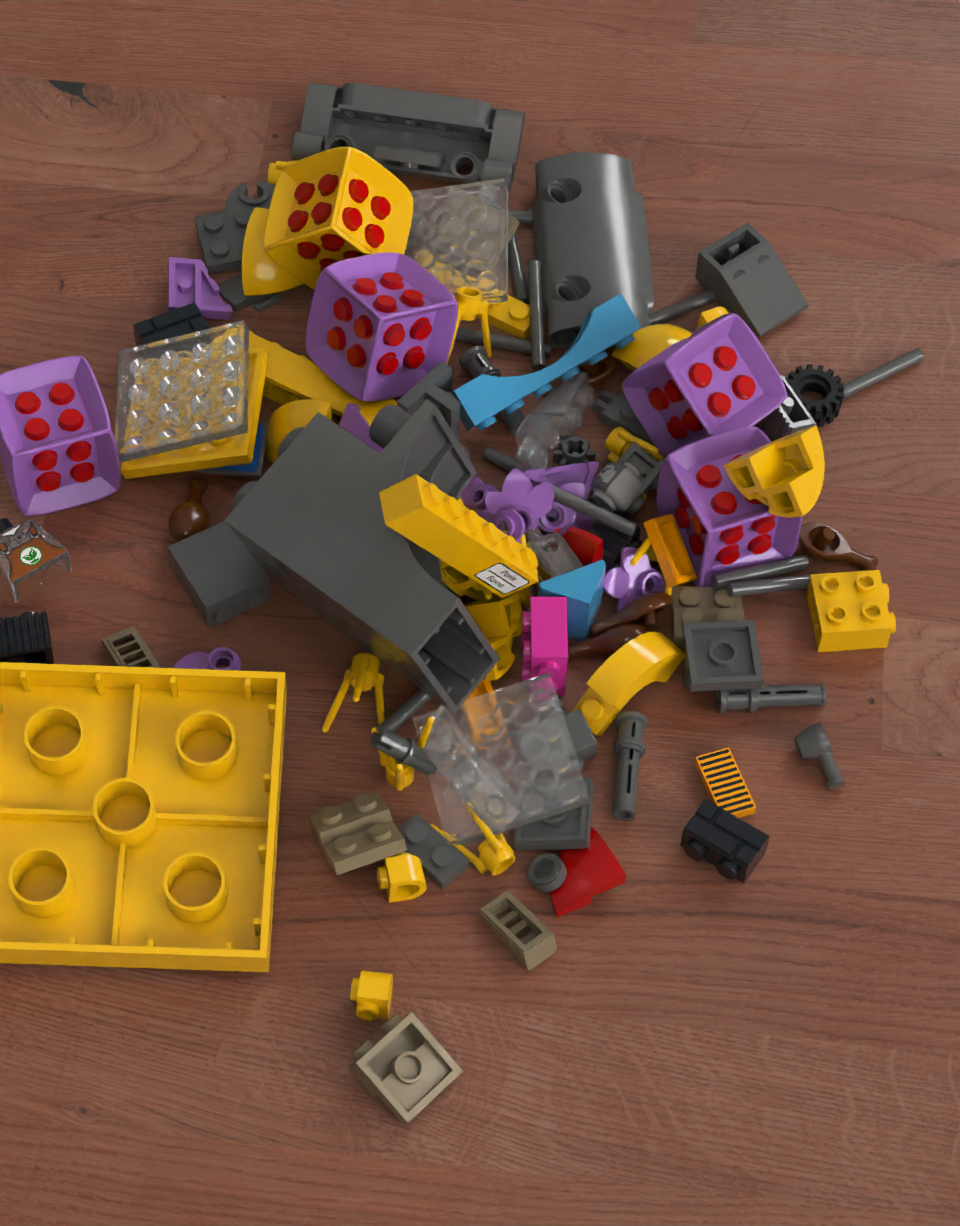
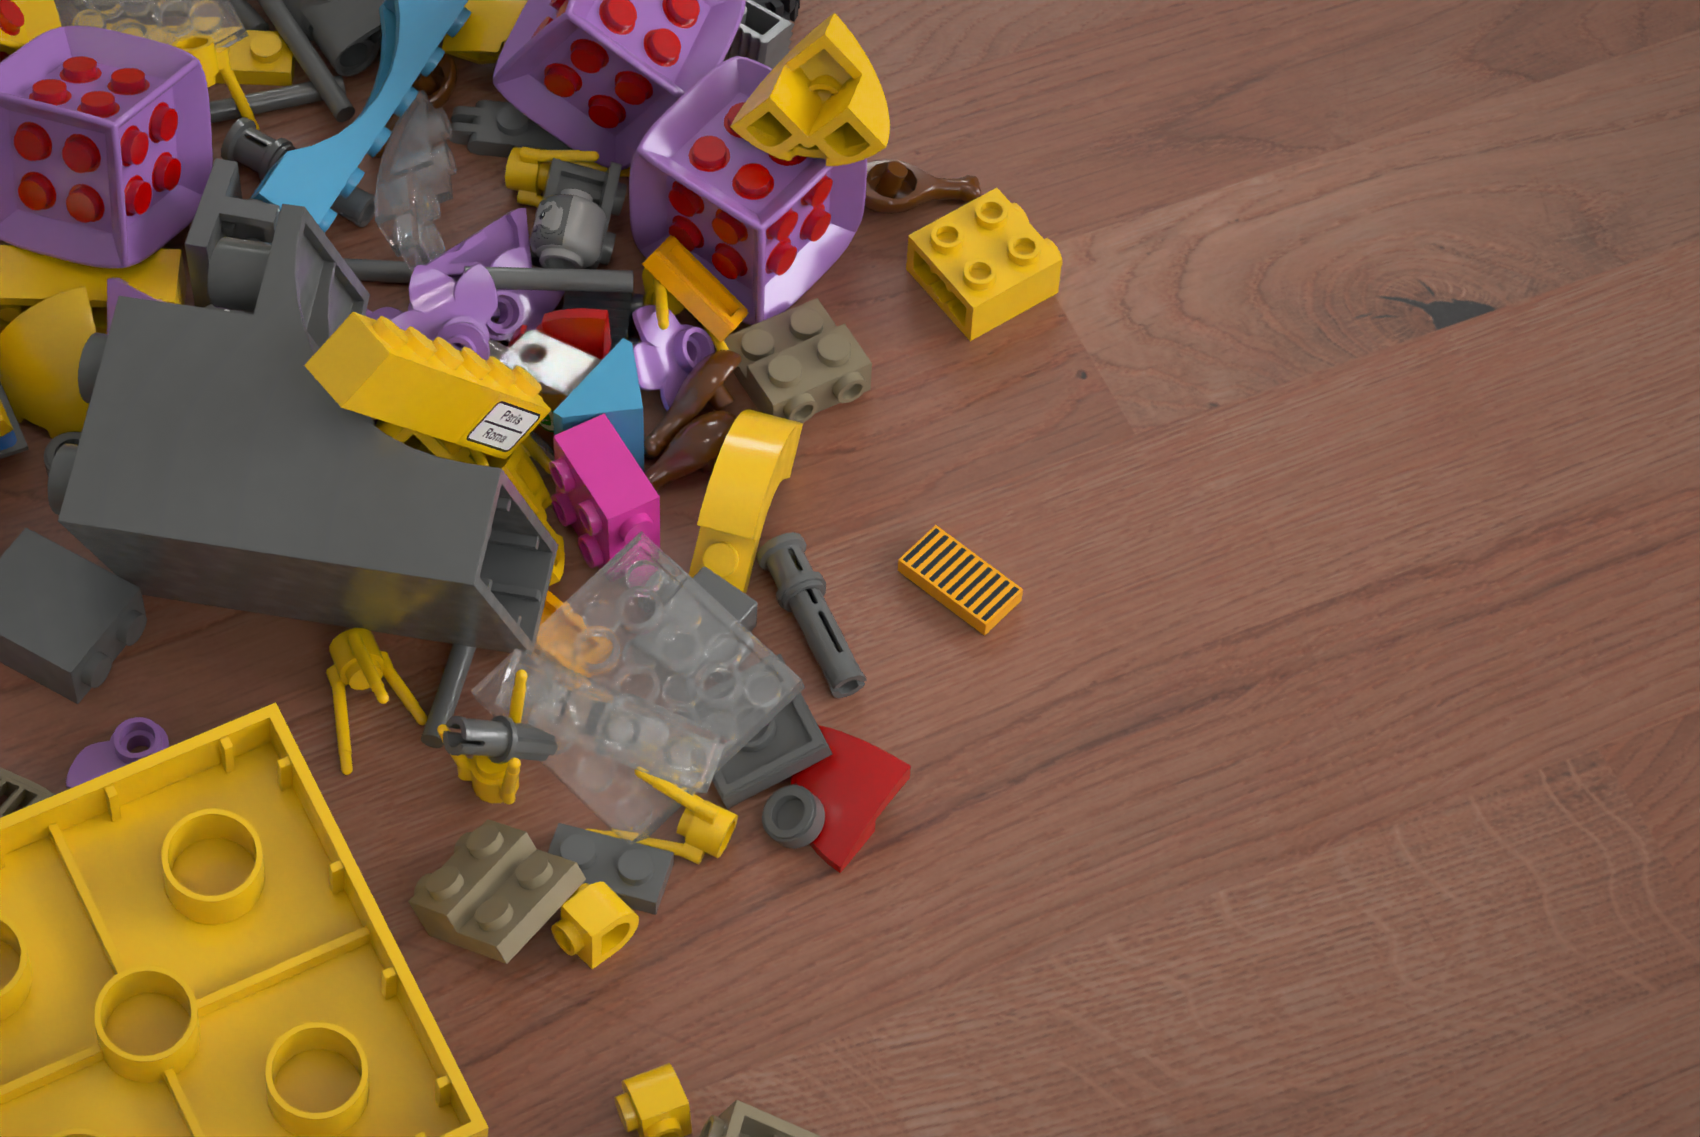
camera: 30 degrees left, 0 degrees up
dark tan slope [478,890,557,971] -> none
dark grey gear [553,435,596,466] -> none
black brick [680,799,770,883] -> none
dark grey bracket [682,620,764,692] -> none
dark grey bar [711,555,809,589] -> none
dark grey pin [715,683,827,714] -> none
dark grey bar [726,573,824,597] -> none
dark grey bar [794,722,845,790] -> none

